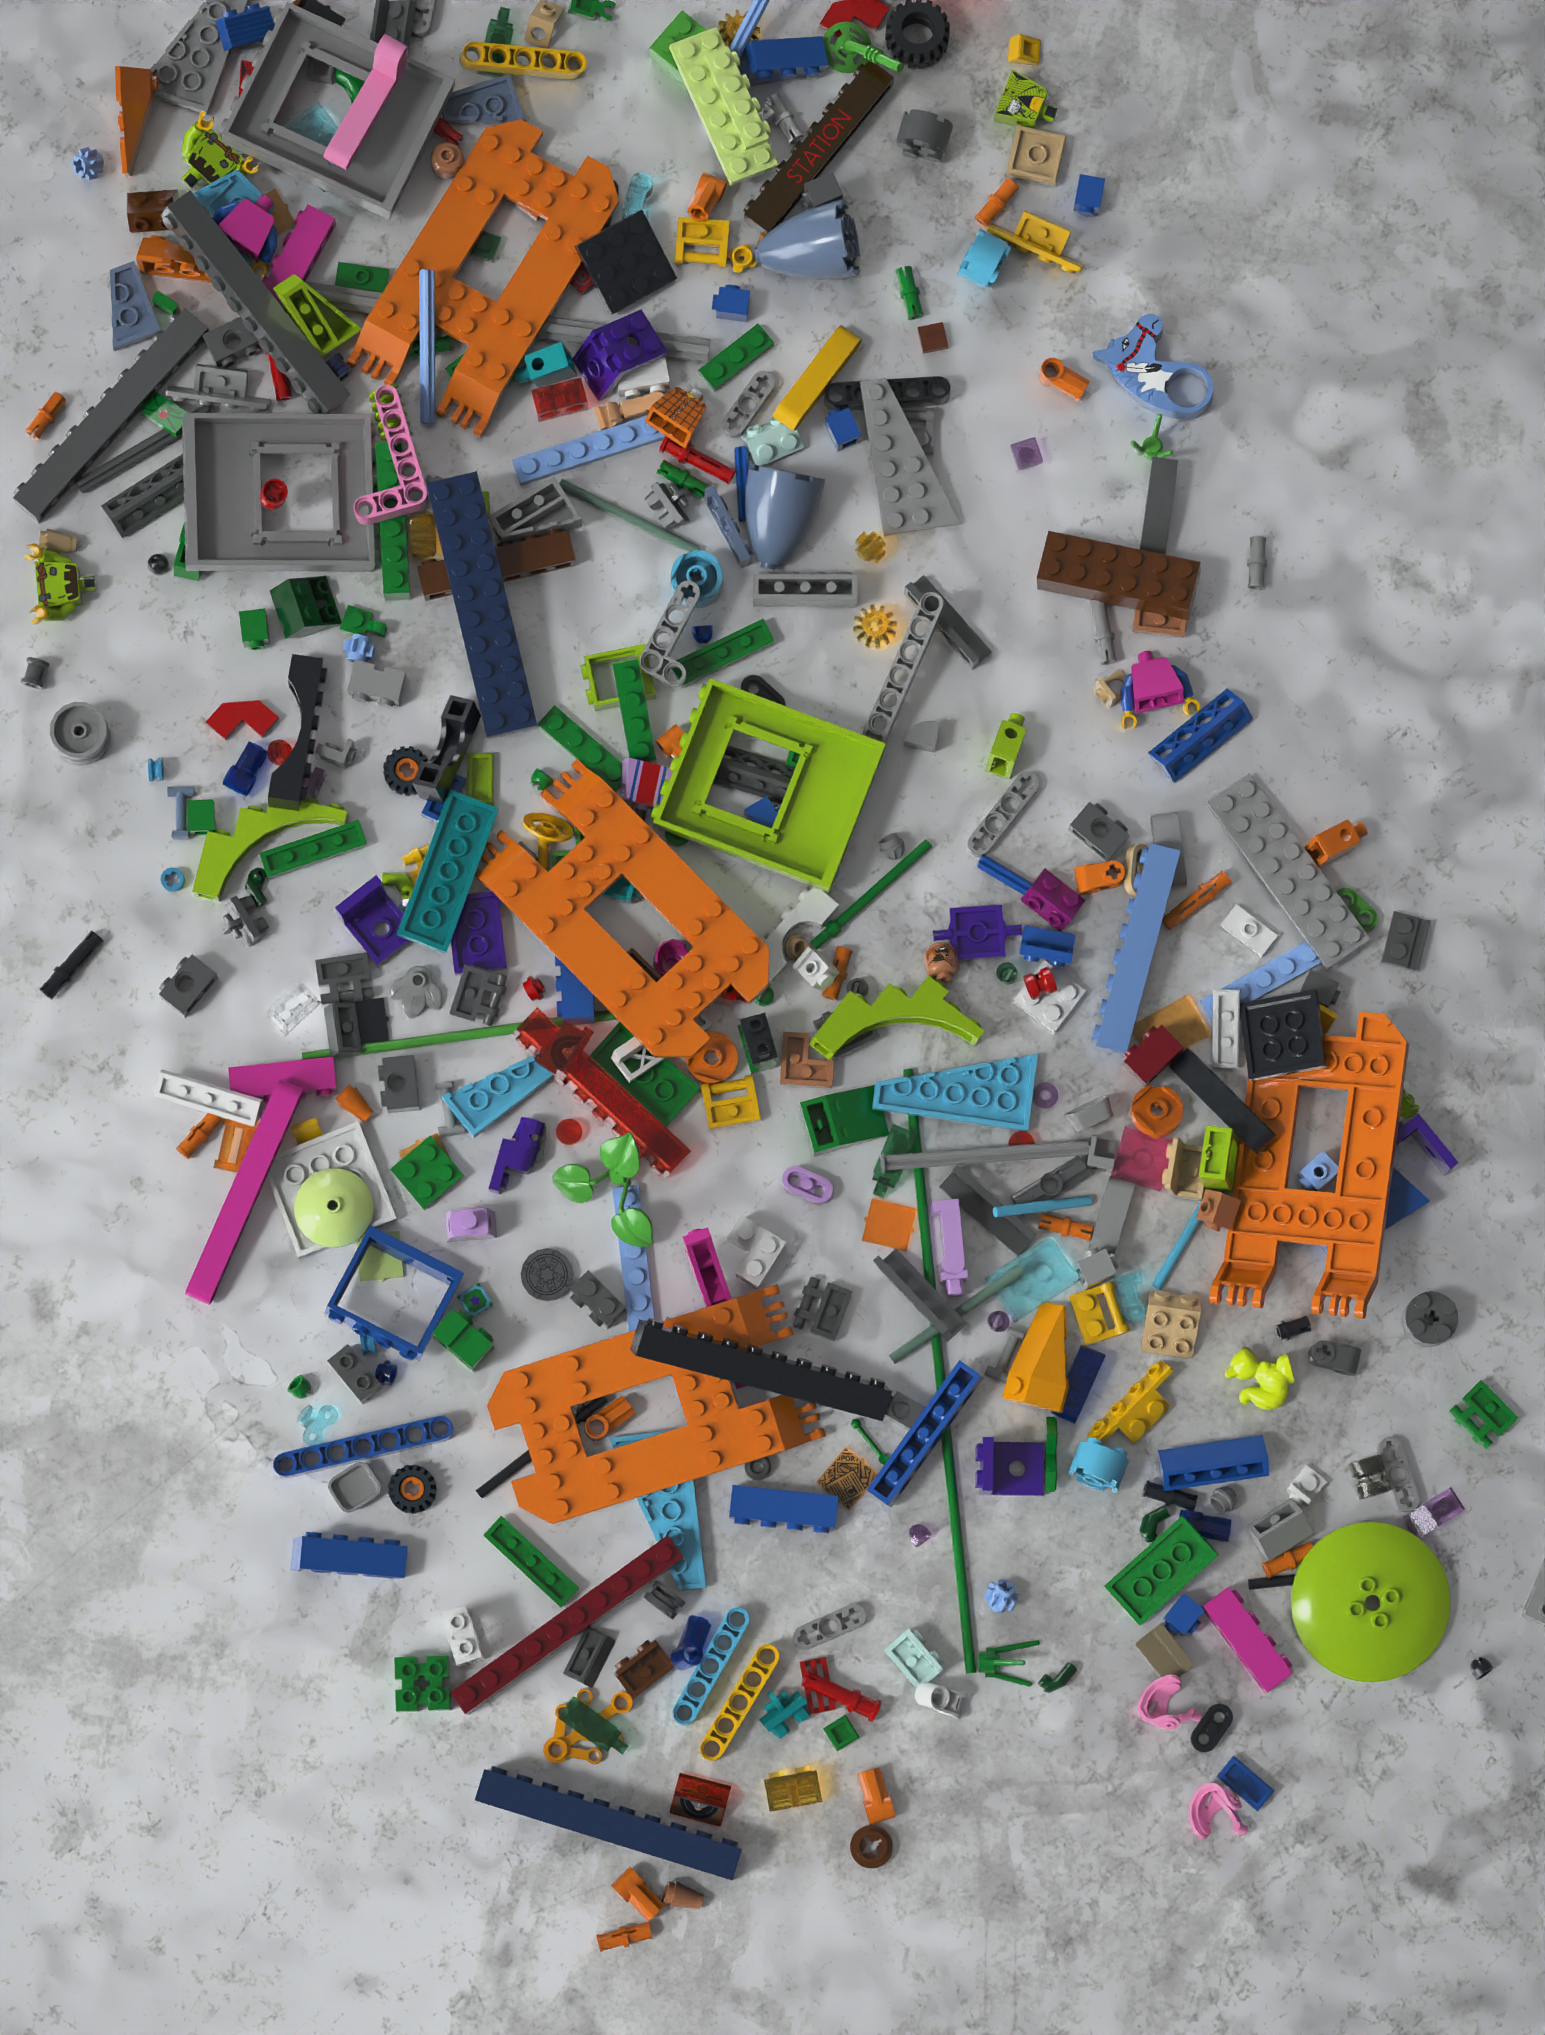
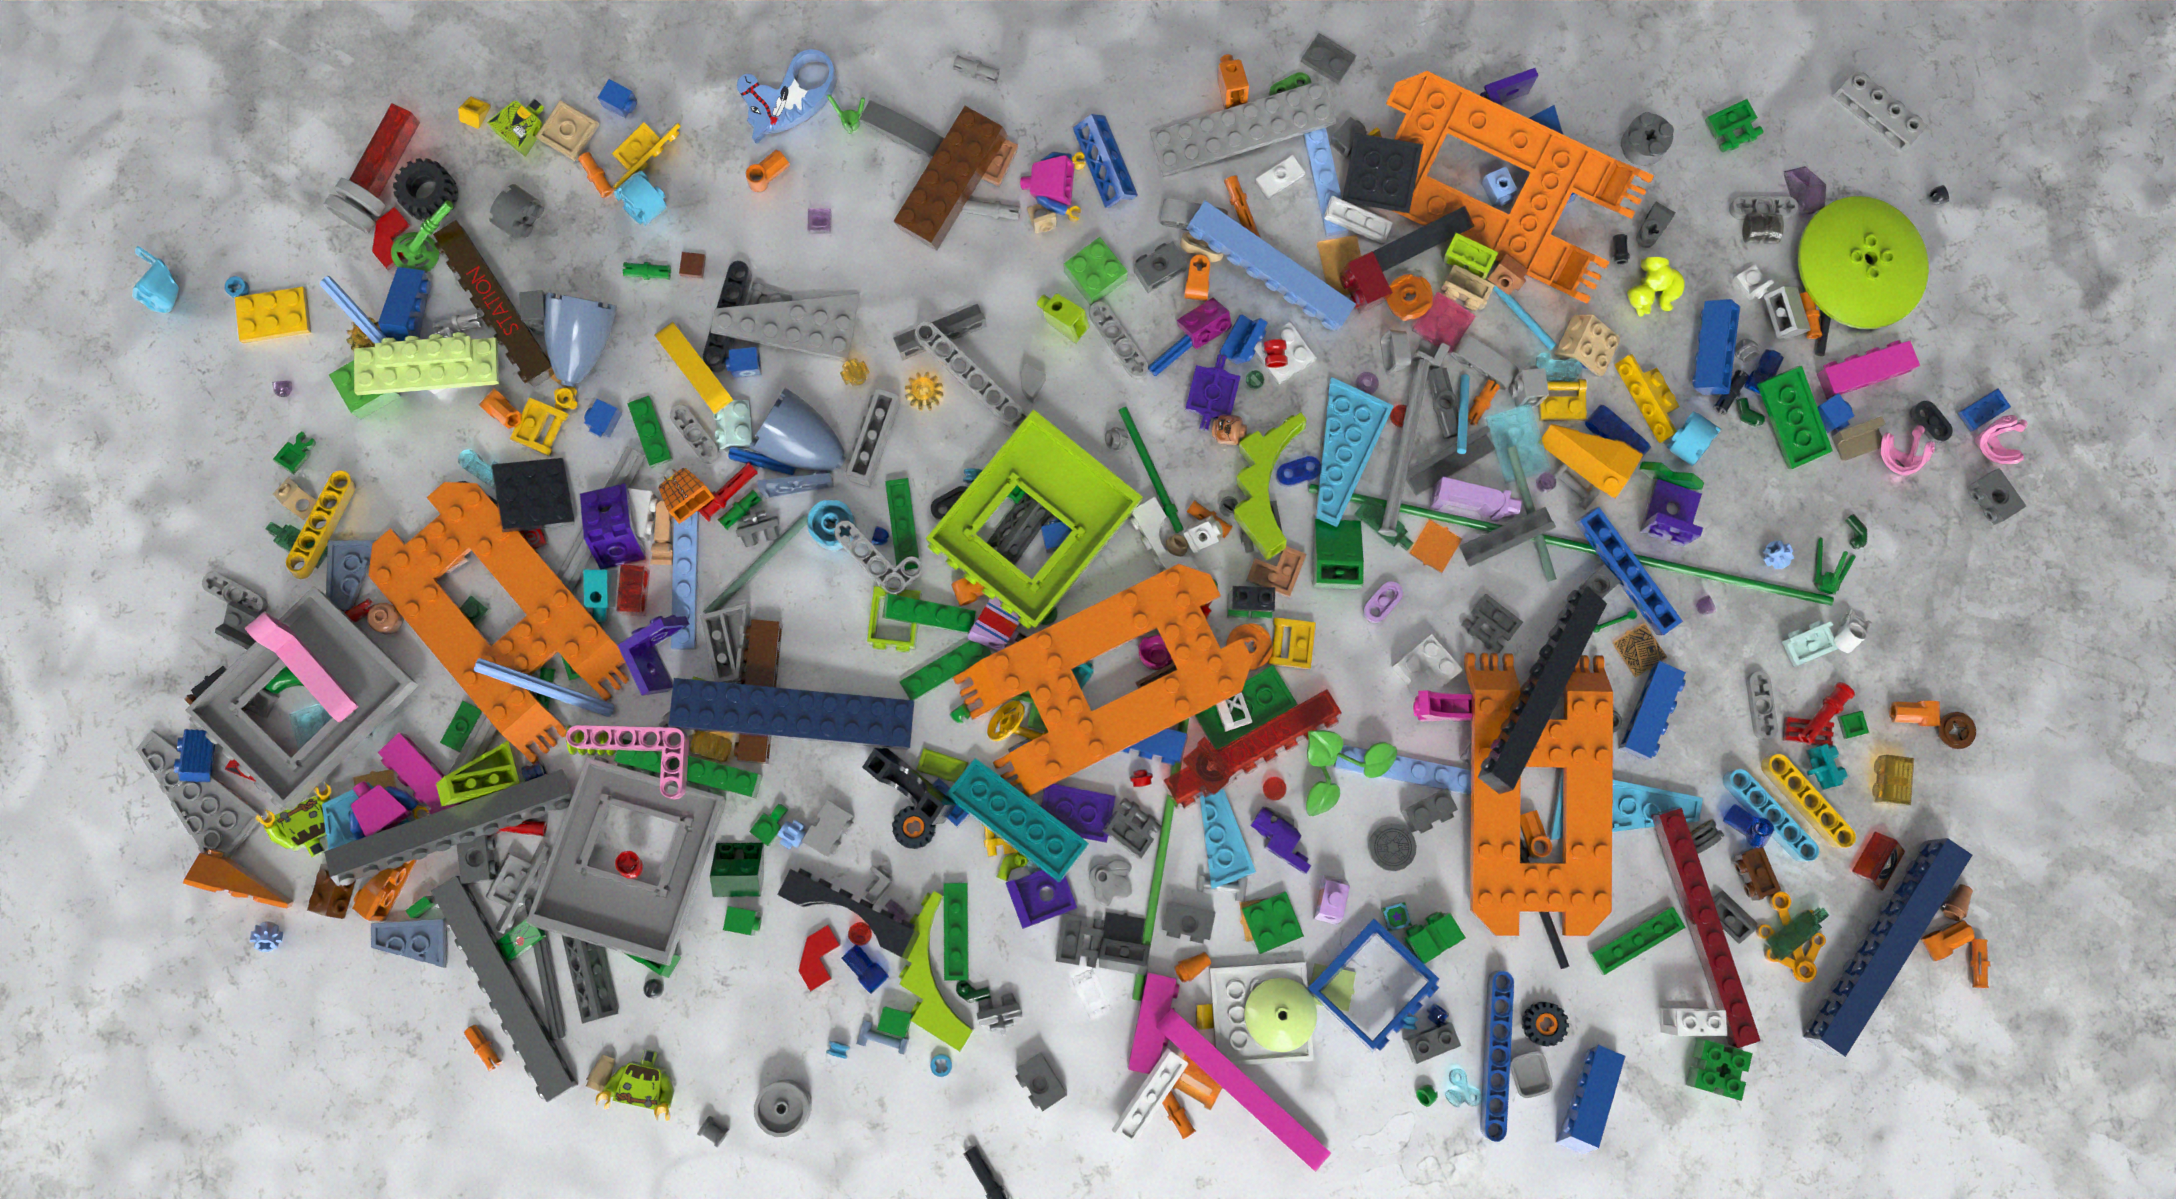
camera: 70 degrees left, 0 degrees up
none -> dark purple bracket [617,615,690,696]
none -> dark azure bush [963,468,982,484]
none -> bright green brick [1064,237,1128,305]
none -> clear blue plate [1276,456,1321,488]
none -> dark grey brick [1967,468,2026,525]

